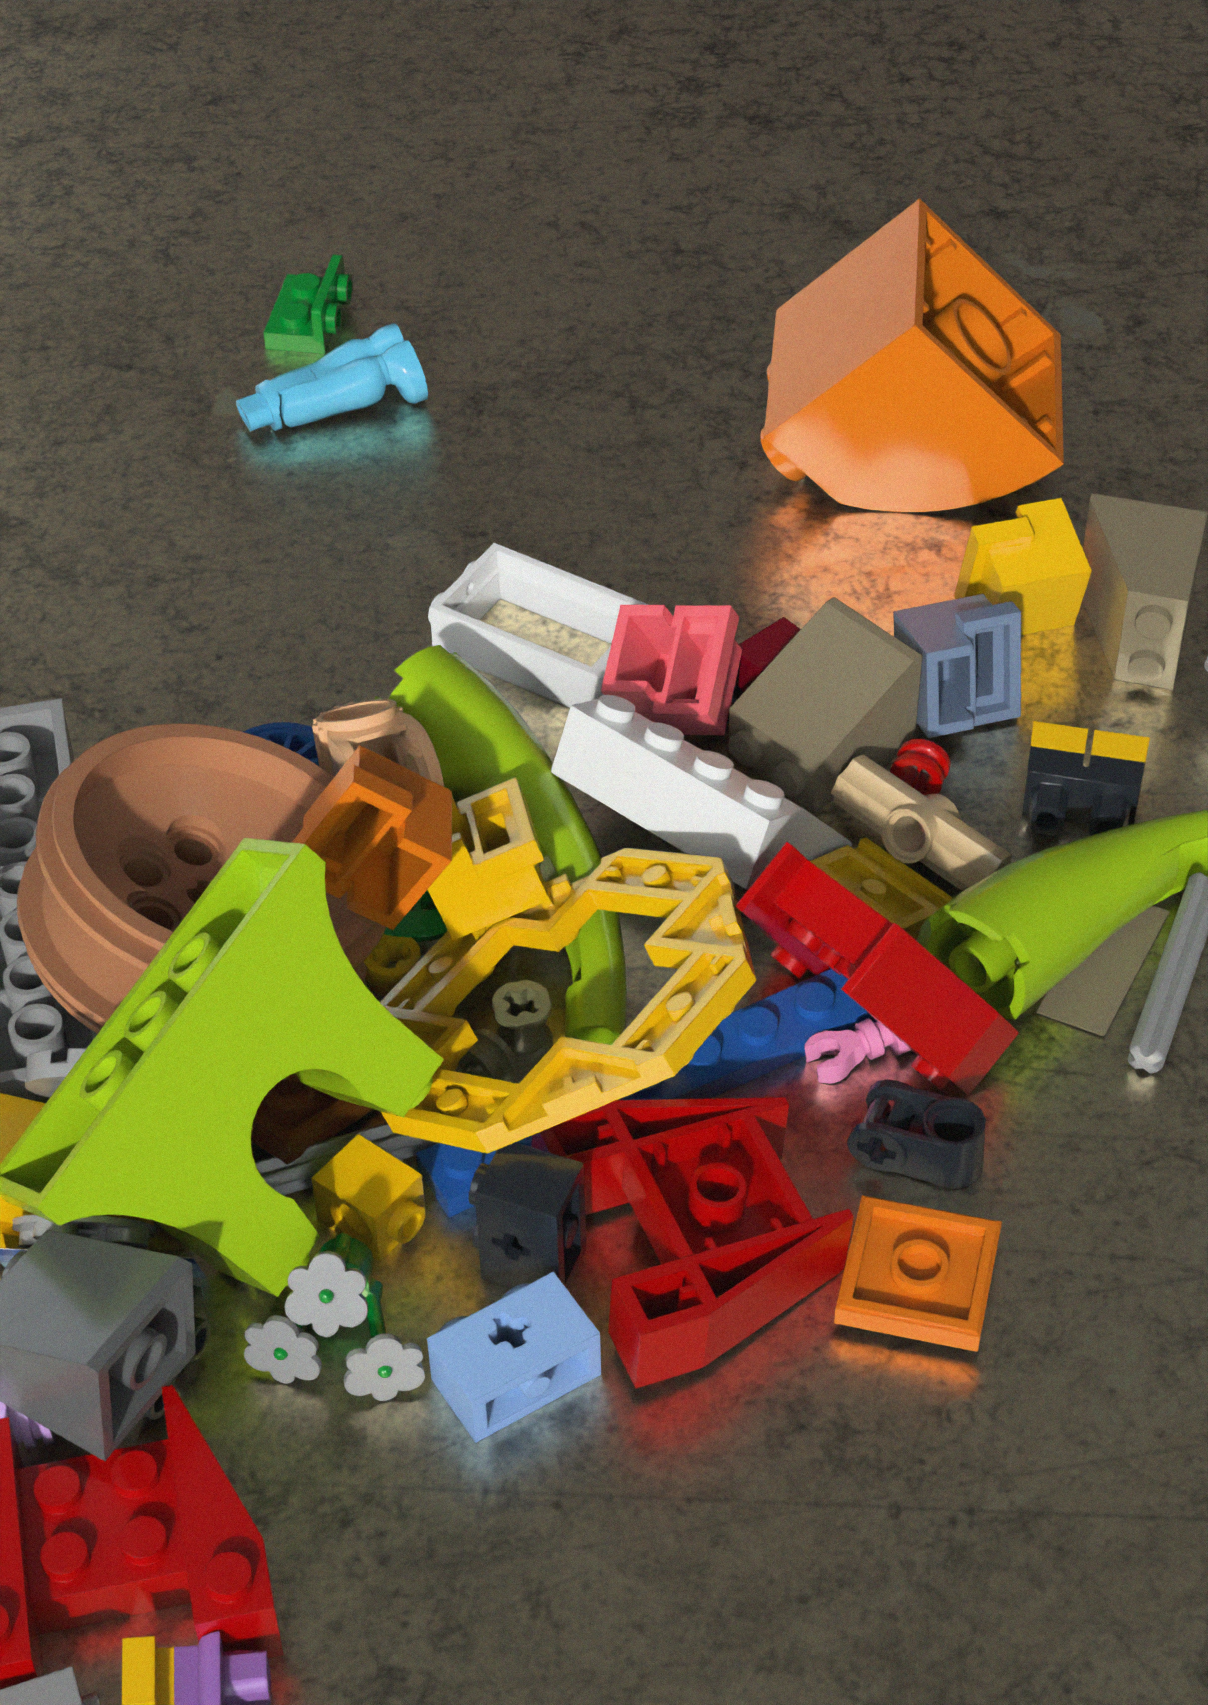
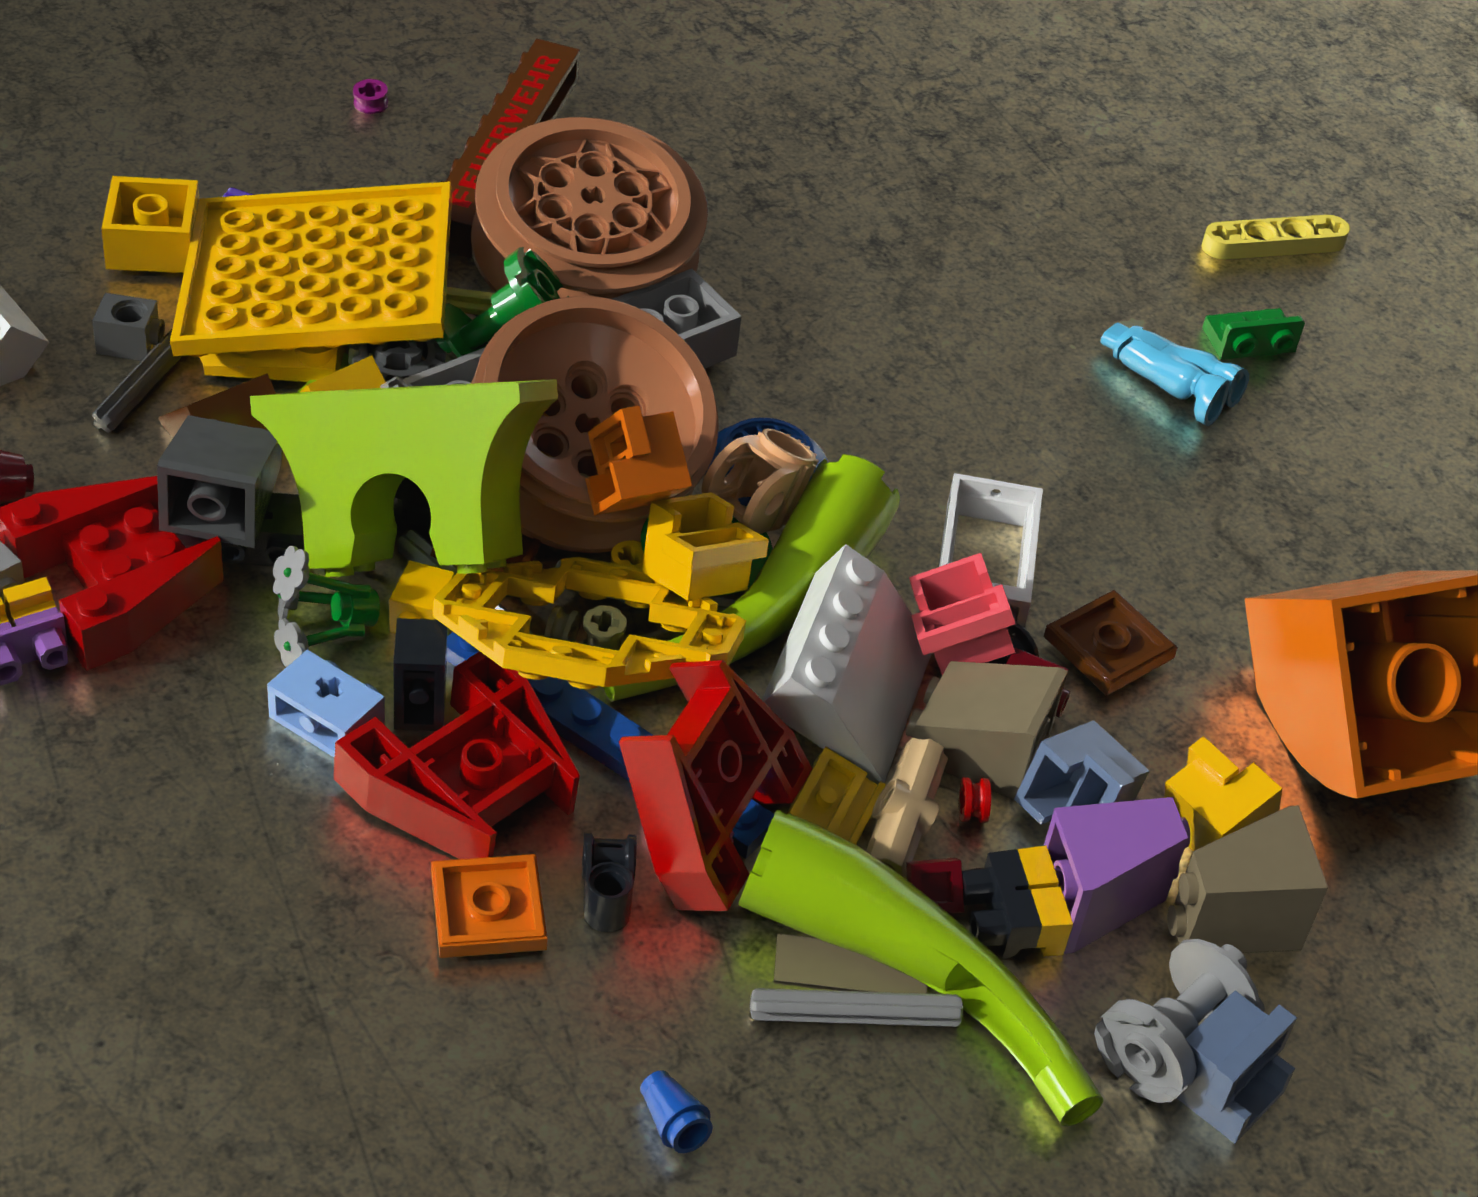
camera: 60 degrees right, 0 degrees up
none -> dark red plate [906,858,964,913]
none -> reddish brown plate [1043,590,1178,696]
none -> medium lavender slope [1044,797,1190,954]
none -> light yellow beam [1201,215,1350,260]

